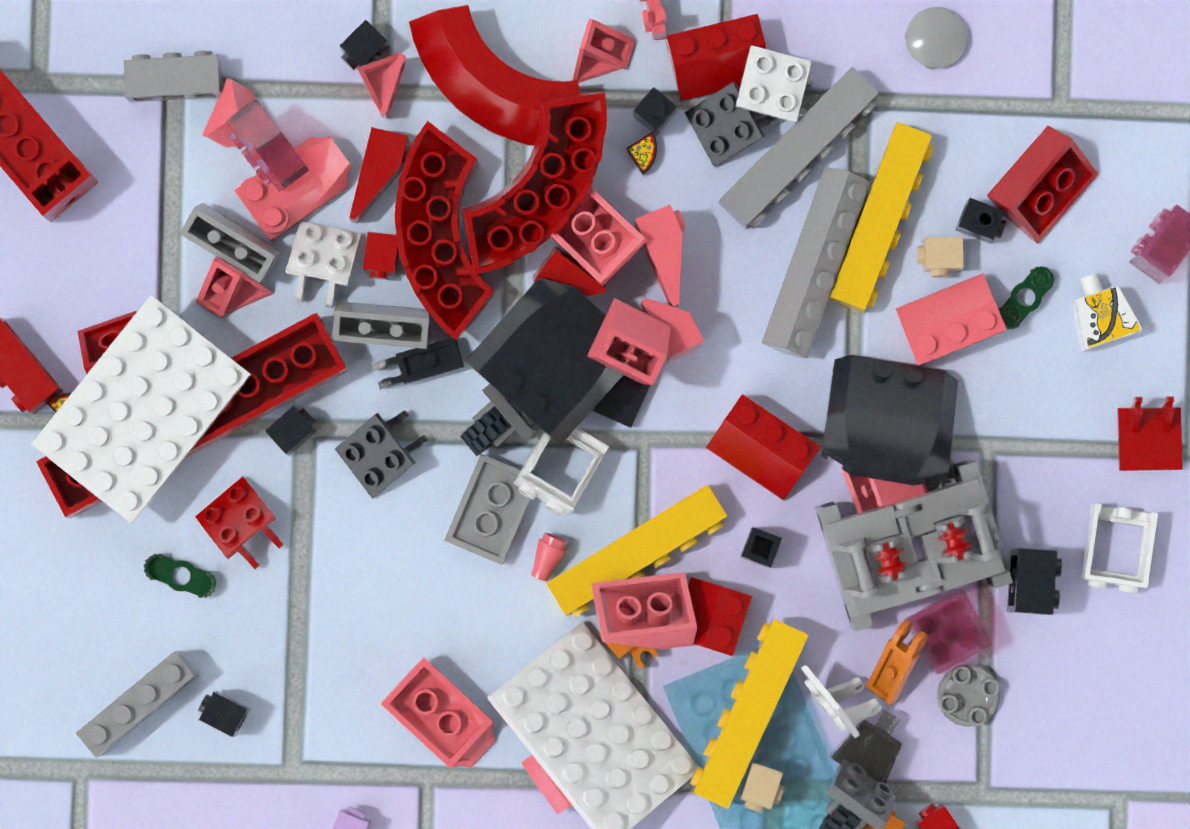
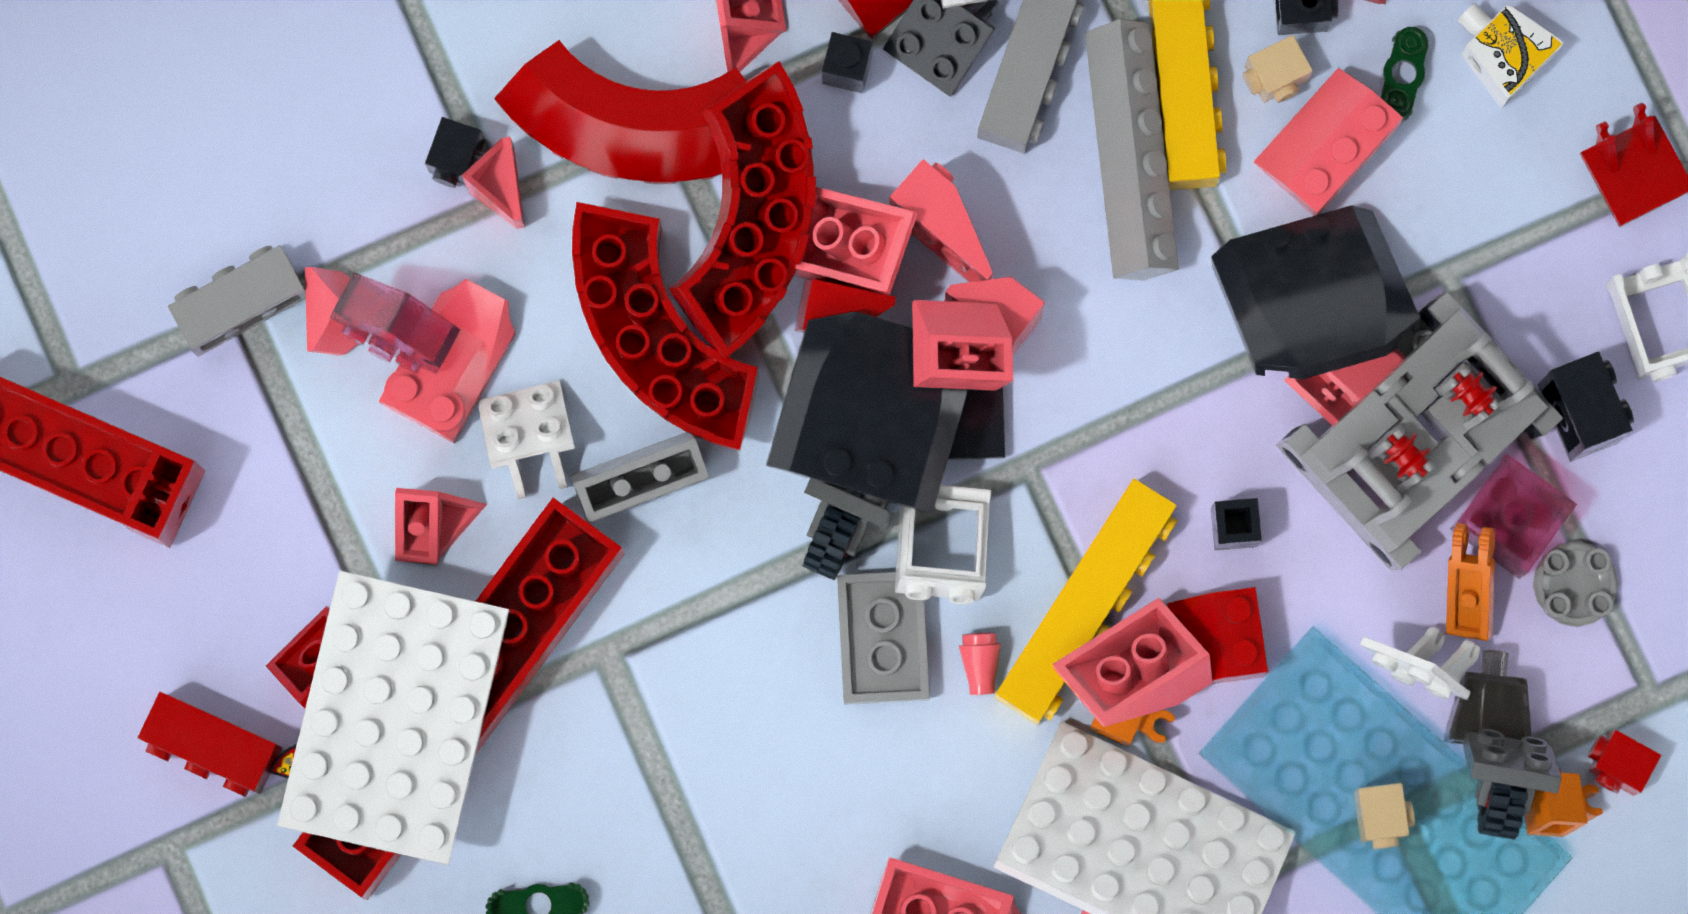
camera: 25 degrees left, 5 degrees down
light grey brick [179,203,283,283] -> none
red plate [195,476,284,570] -> none
black brick [265,406,316,456] -> none
plate [335,410,428,499] -> none
red slope [349,127,412,223] -> none
red brick [363,232,399,280] -> none
black hinge [373,338,465,389] -> none
tile [626,132,657,176] -> none
yellow brick [690,619,809,809] -> none
red slope [706,394,820,500] -> none

